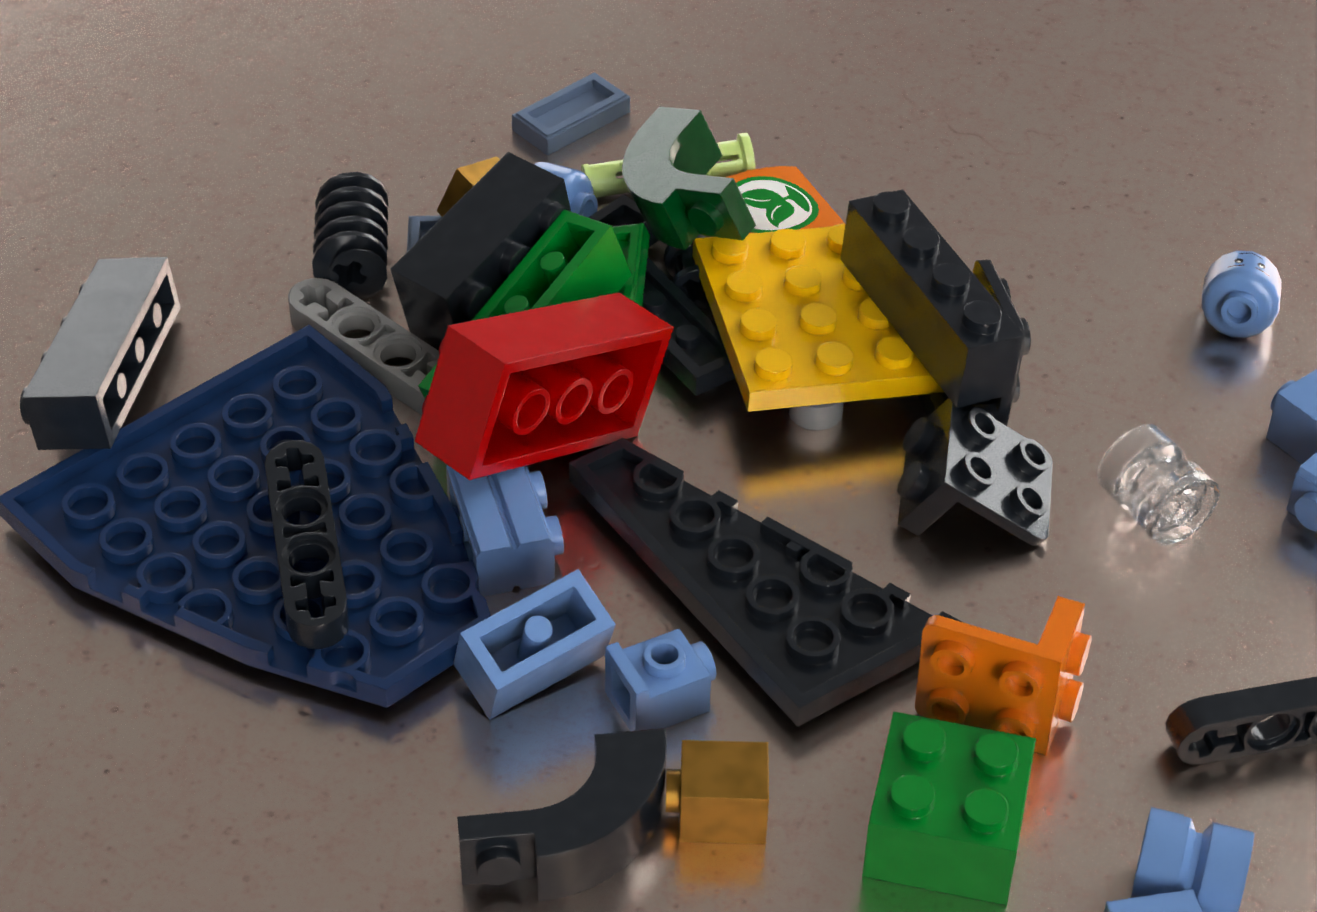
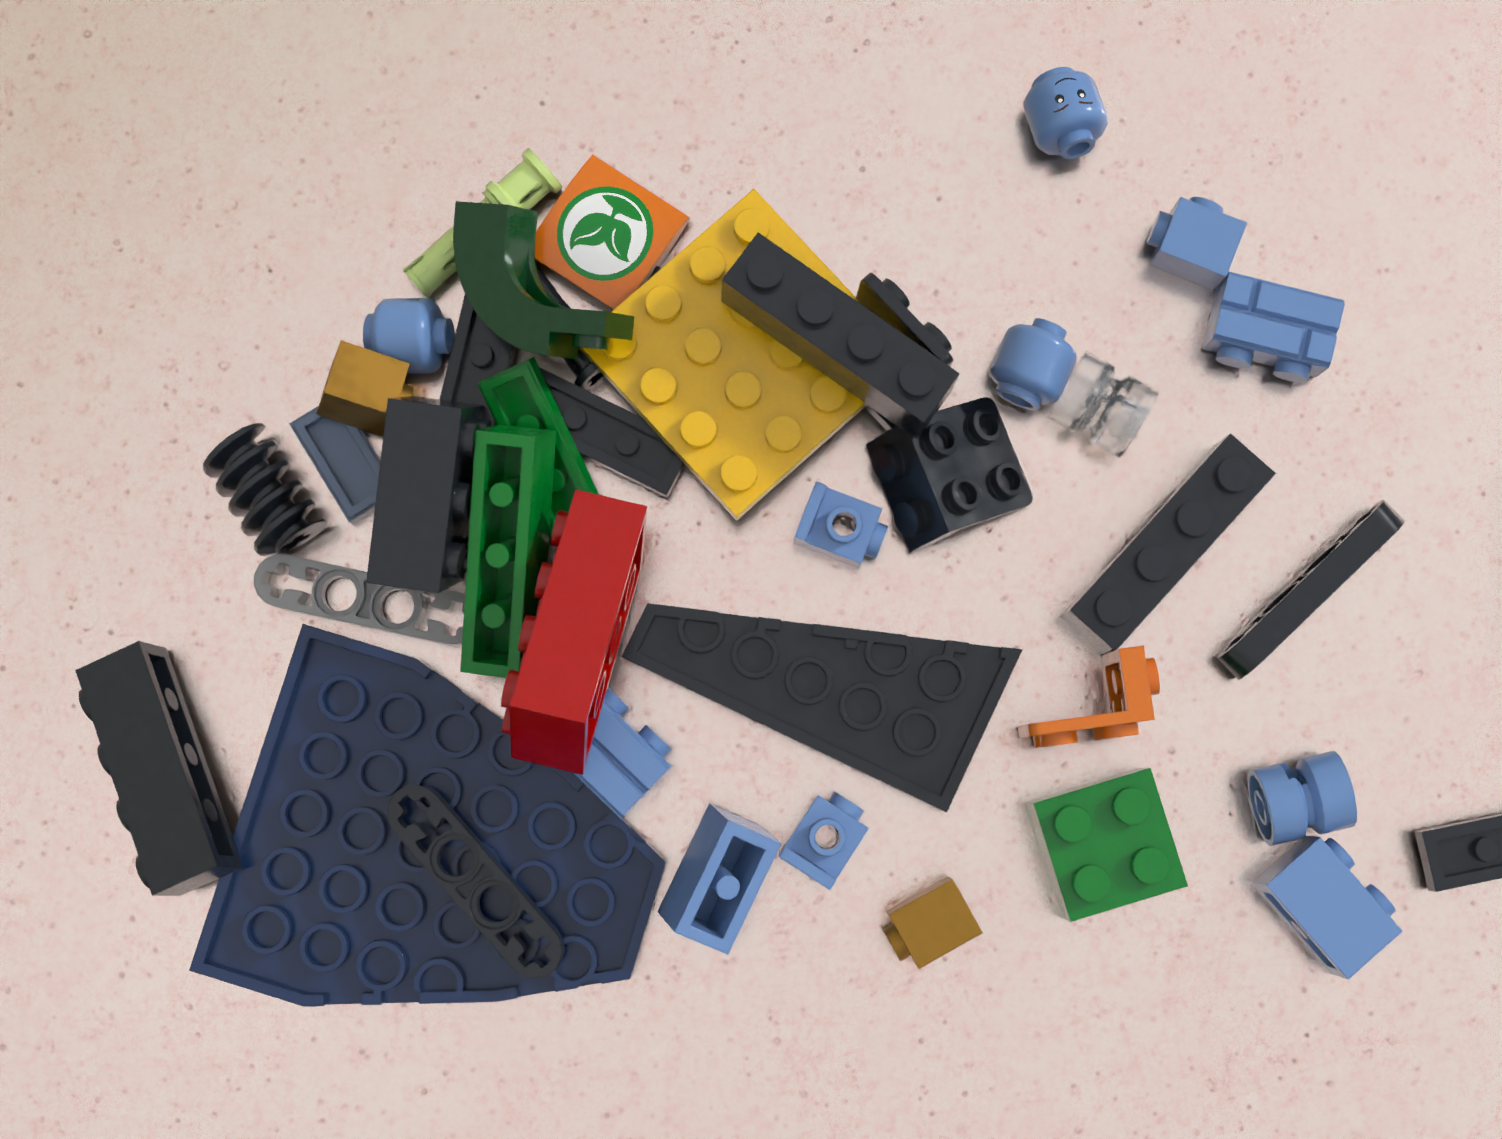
camera: 25 degrees left, 40 degrees up
black arch [457,728,667,902] -> none
sand blue tile [512,72,630,155] -> none
none -> medium blue brick [793,481,888,569]
none -> medium blue head [990,318,1077,411]
none -> black arch [1060,433,1276,655]

